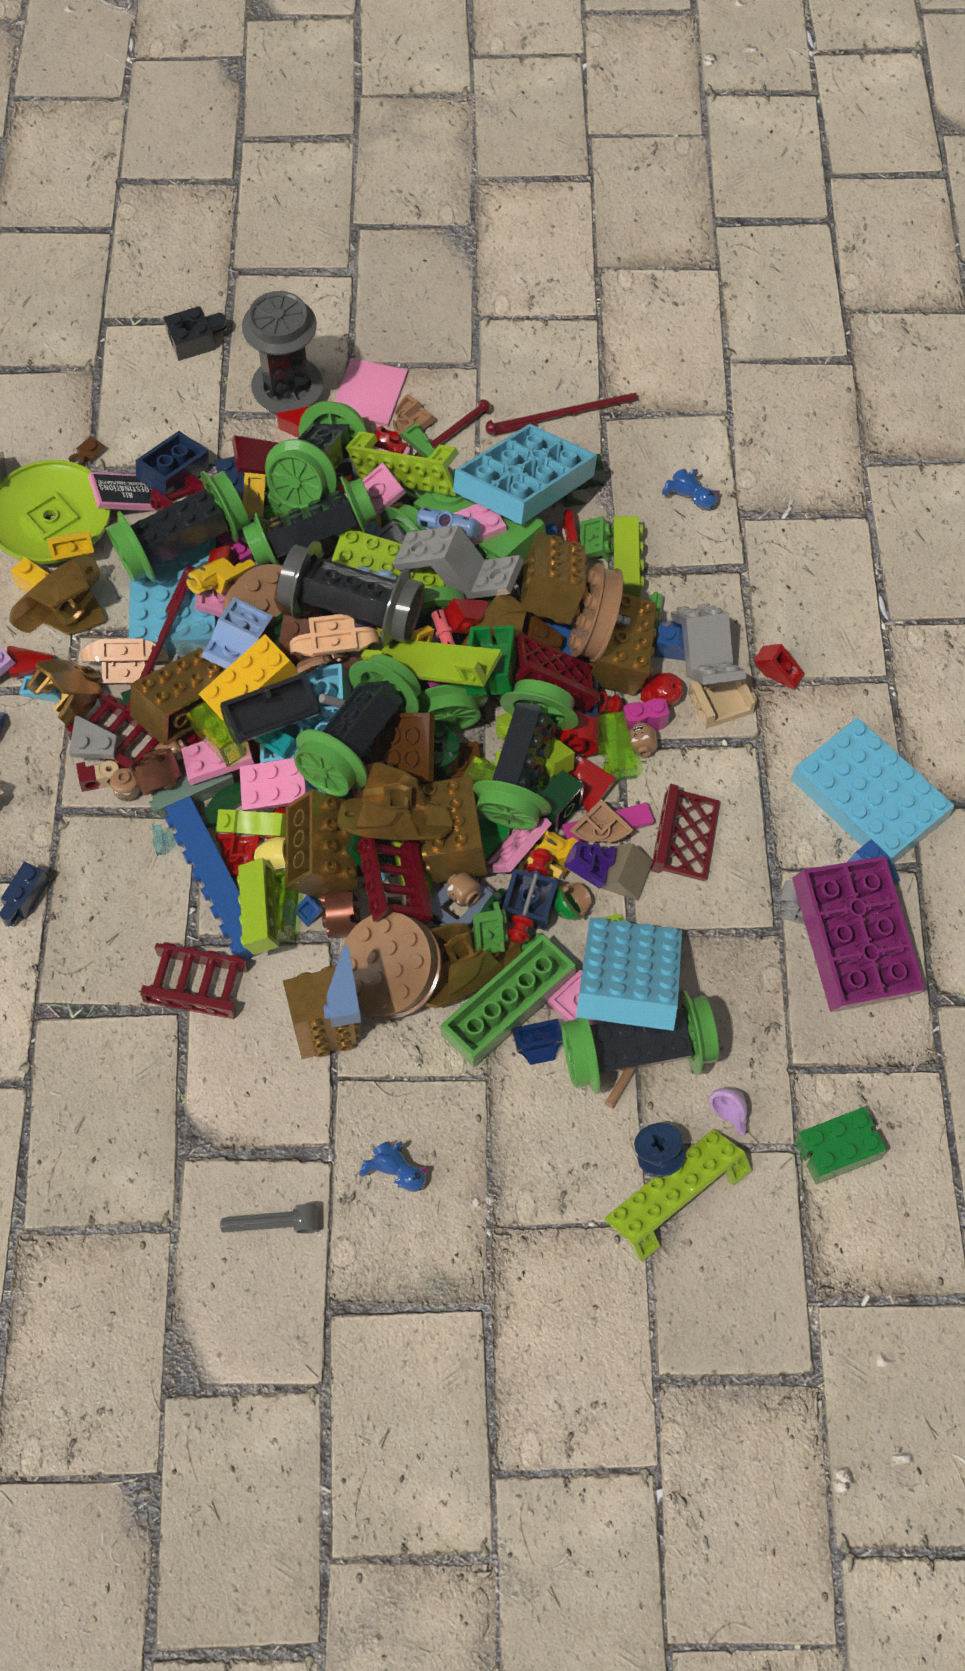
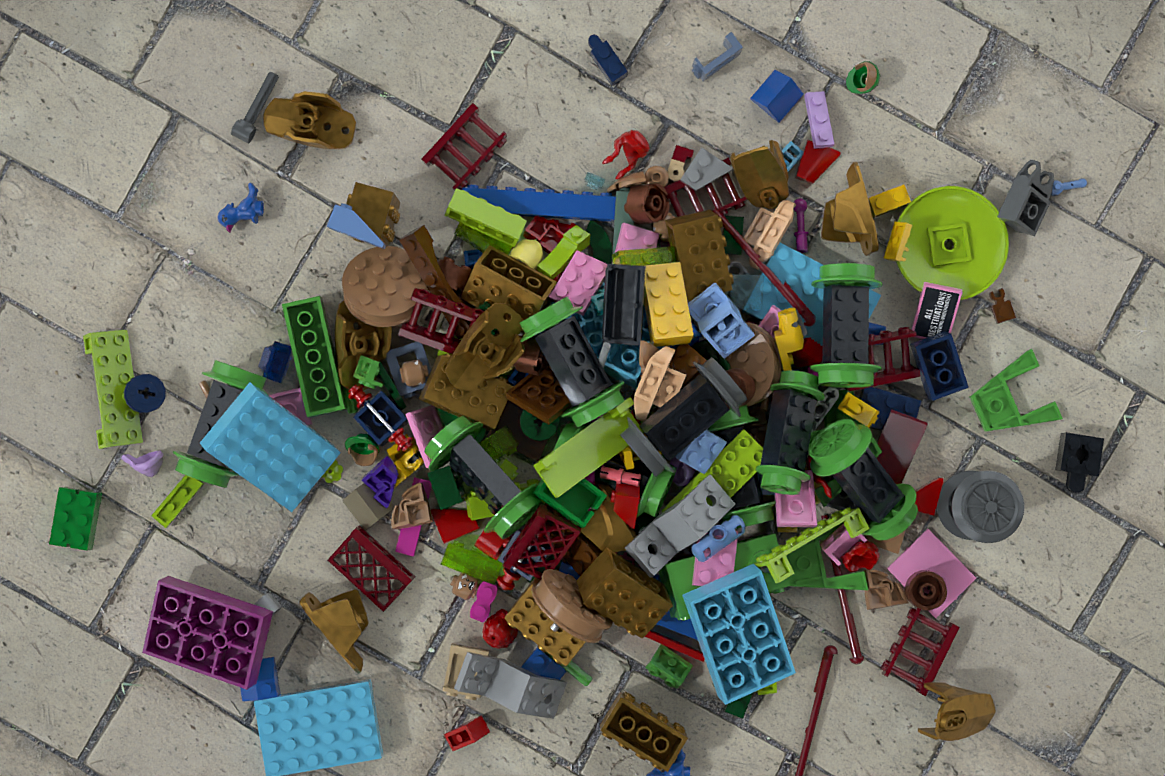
camera: 120 degrees right, 25 degrees up
lime brick [613,516,644,597] -> none
none -> lime plate [151,475,204,528]
none -> pearl gold piece [263,91,357,149]
none -> pearl gold piece [300,589,369,674]
none -> reddish brown arch [399,225,474,339]
none -> pearl gold brick [600,691,688,772]
none -> red hair [602,130,650,180]
none -> medium nougat brick [607,171,646,193]
none -> magenta pin [793,198,809,253]
none -> dark red fence [881,606,960,696]
none -> copper brick [905,570,947,610]
none -> pearl gold piece [917,682,996,741]
none -> bright green wing [969,349,1063,432]

